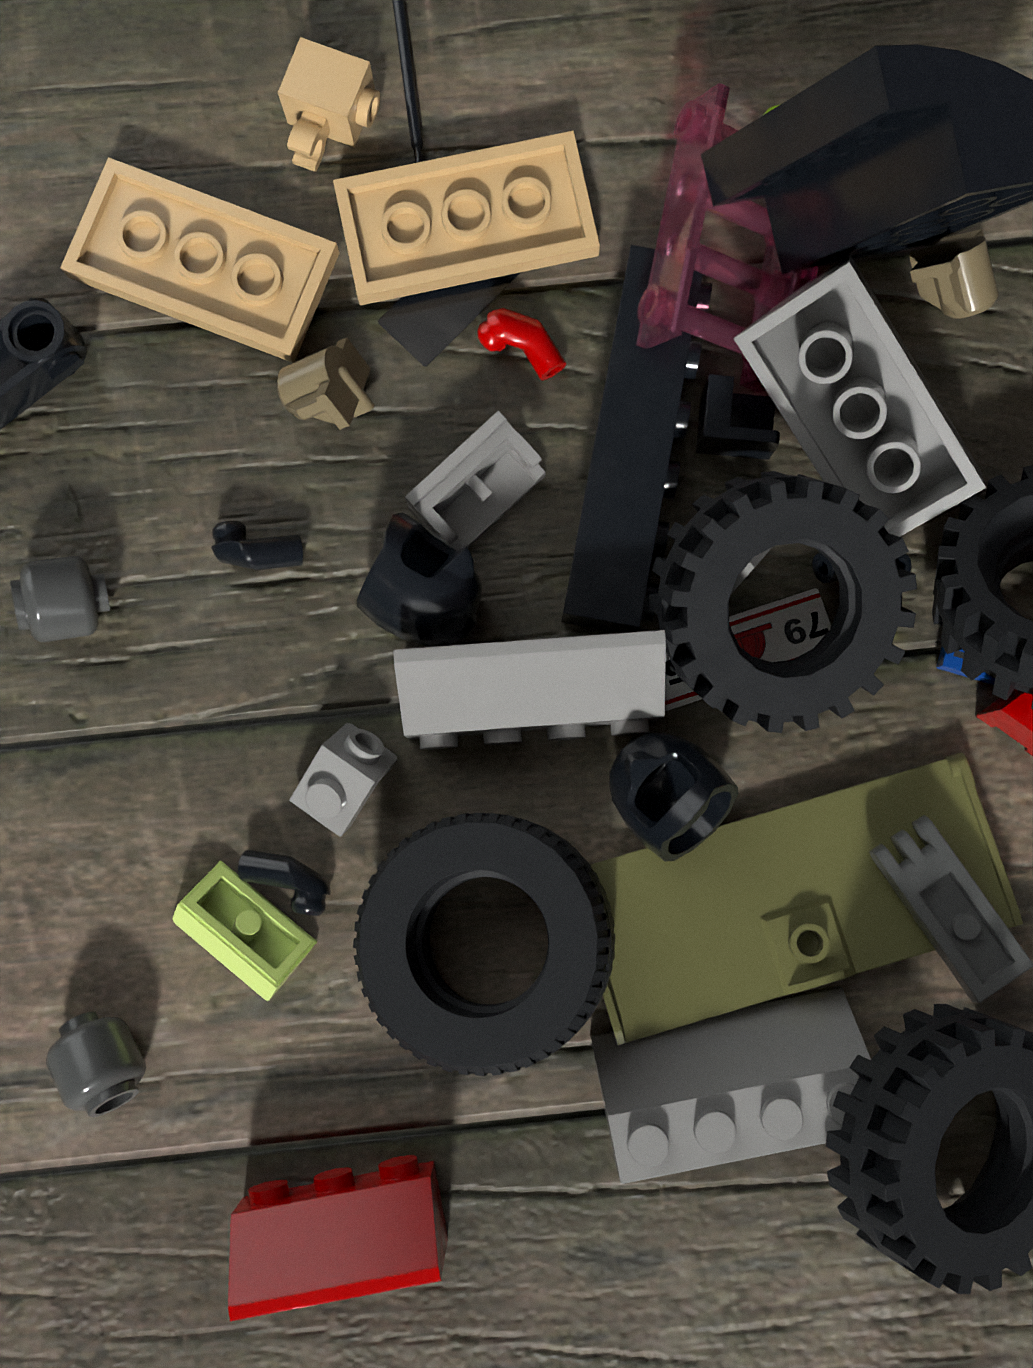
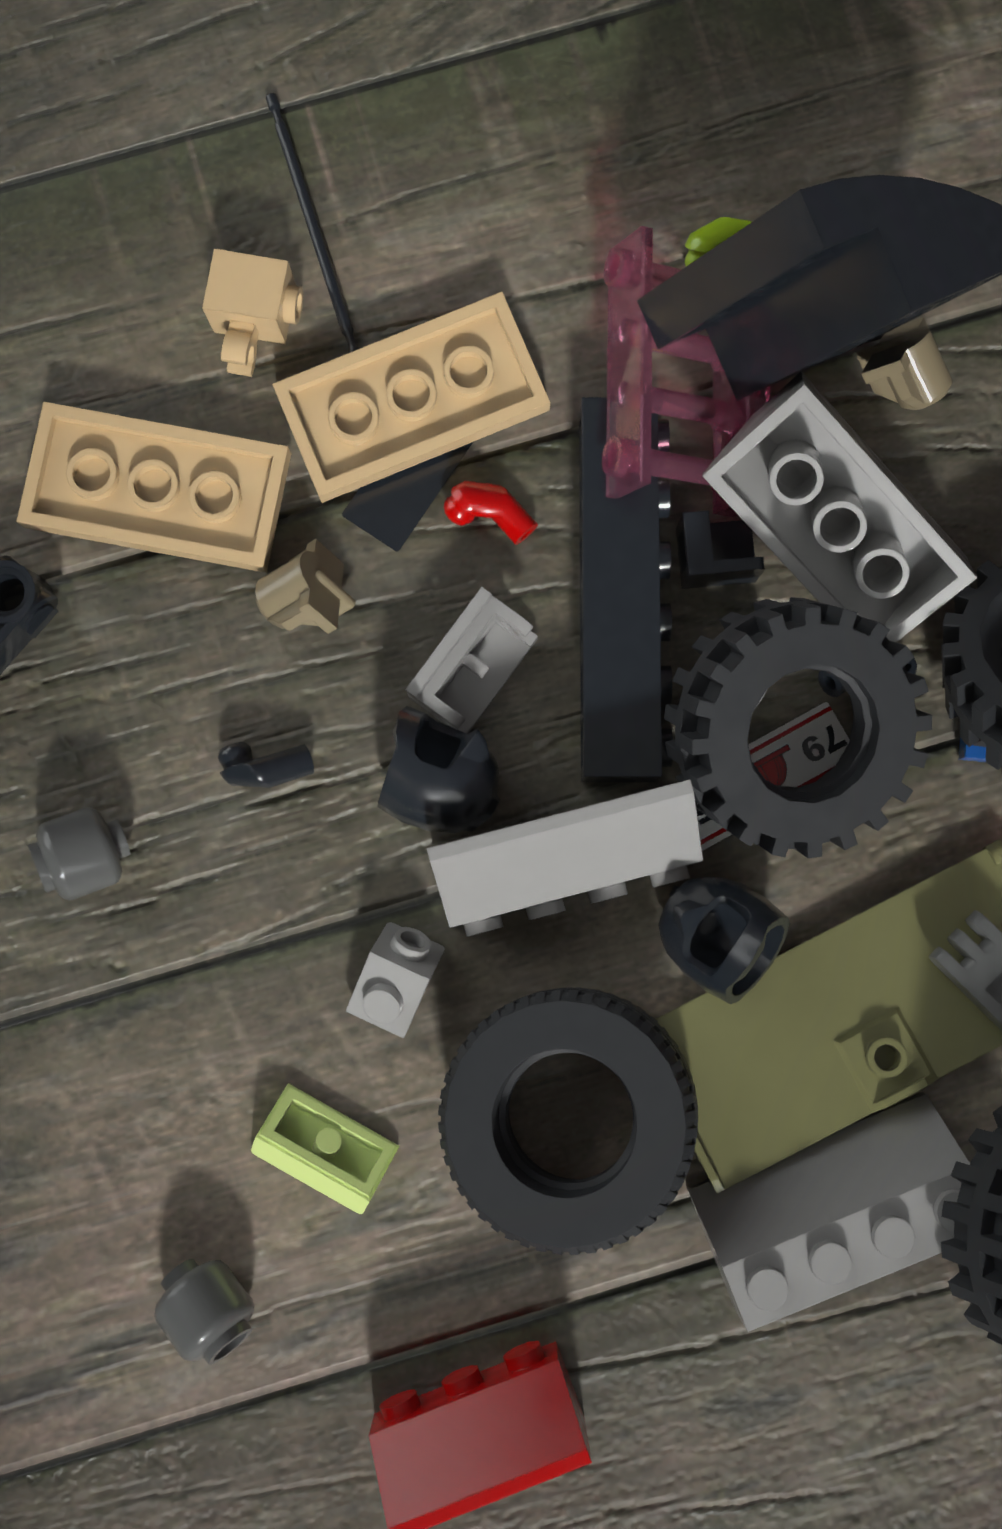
camera: 10 degrees left, 0 degrees up
black arm [238,850,331,916] -> none

